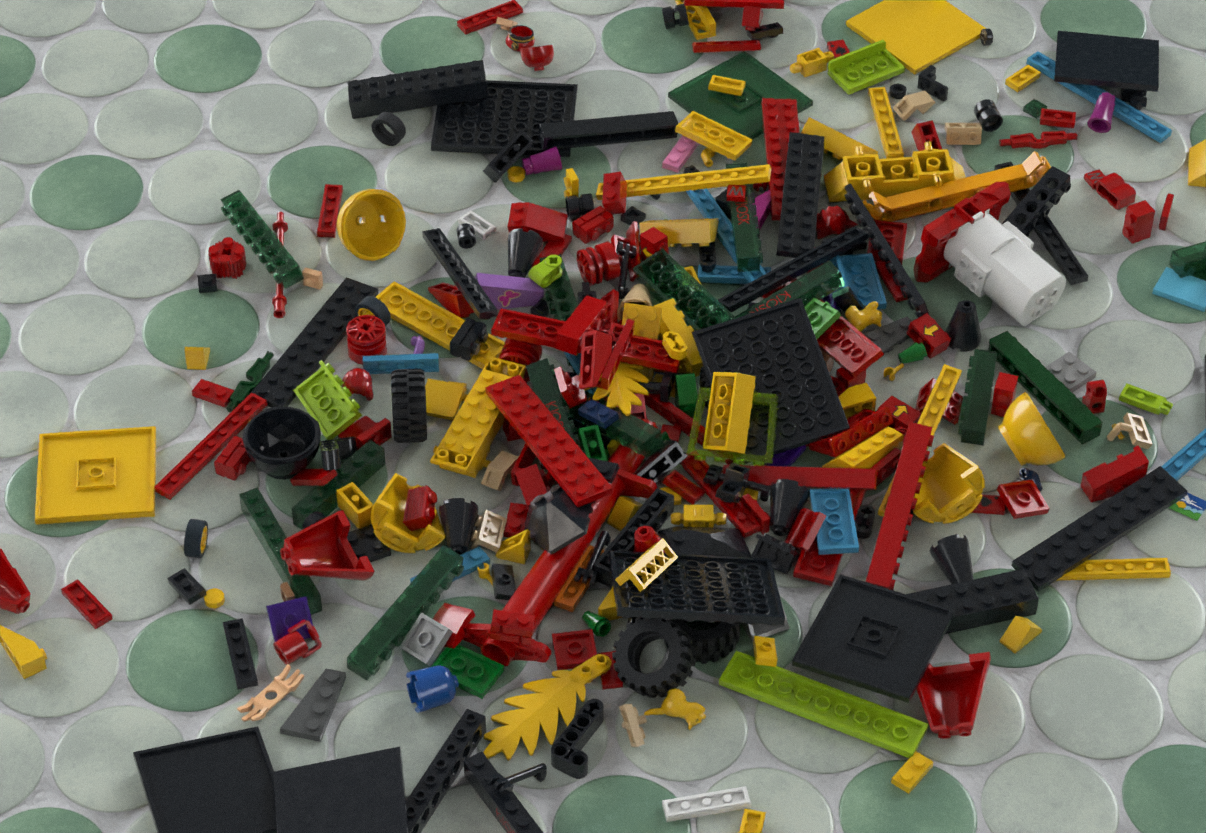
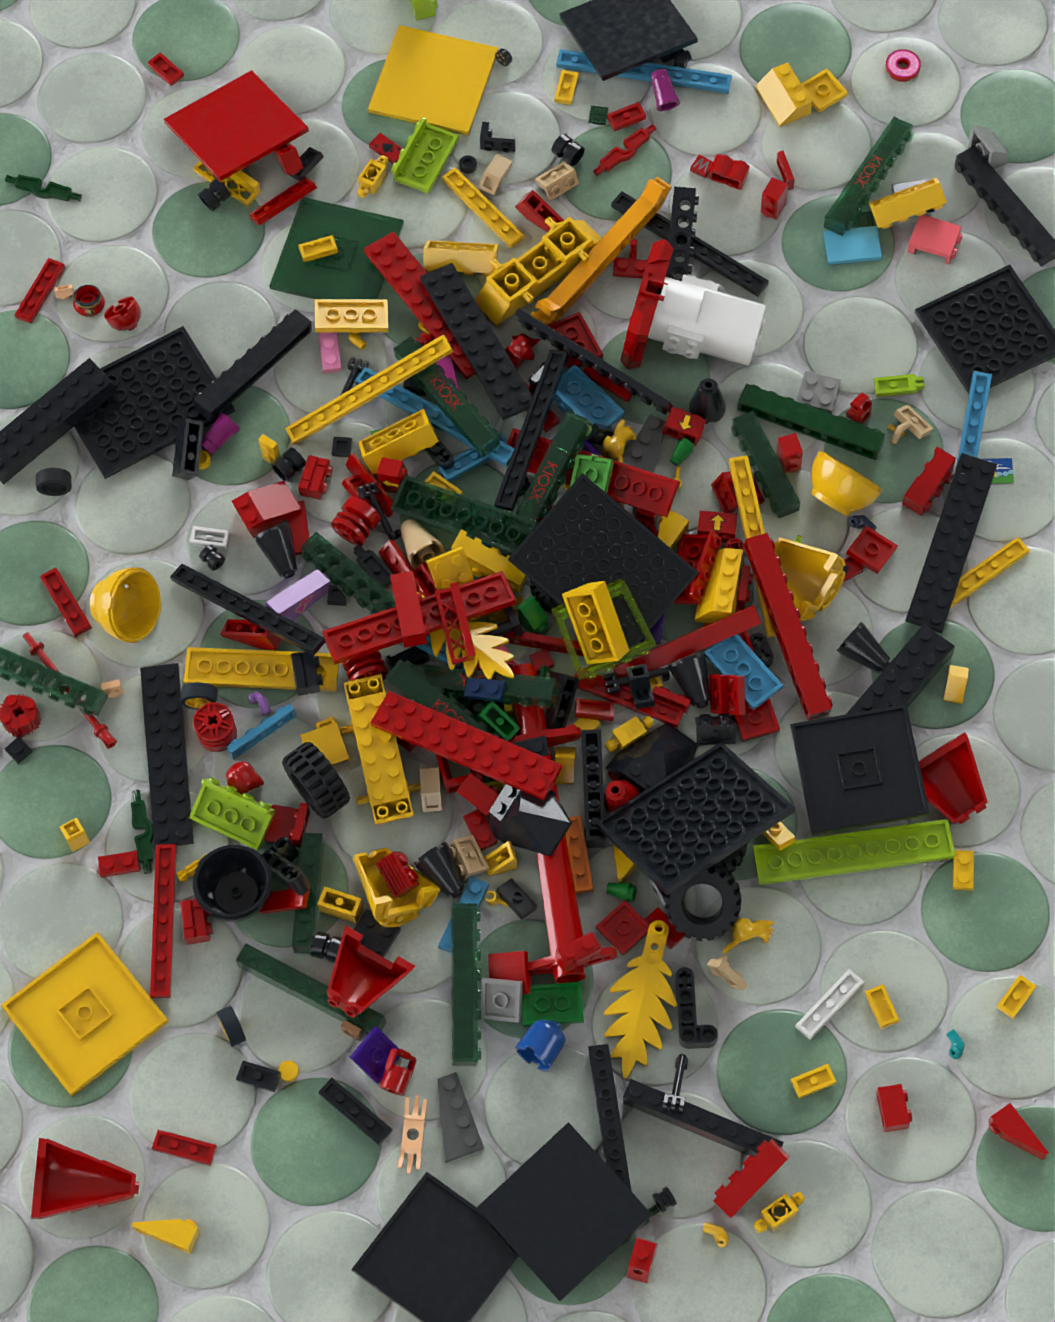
camera: 30 degrees left, 20 degrees up
lime piece [528,255,563,288] -> none
red bracket [554,366,587,408] -> none
black hinge [574,531,611,586] -> none
red slope [579,330,612,390] -> none
red brick [602,171,627,215] -> none
yellow fence [615,538,678,592] -> none
yellow beam [662,331,687,360] -> none
red tile [727,185,746,202] -> none

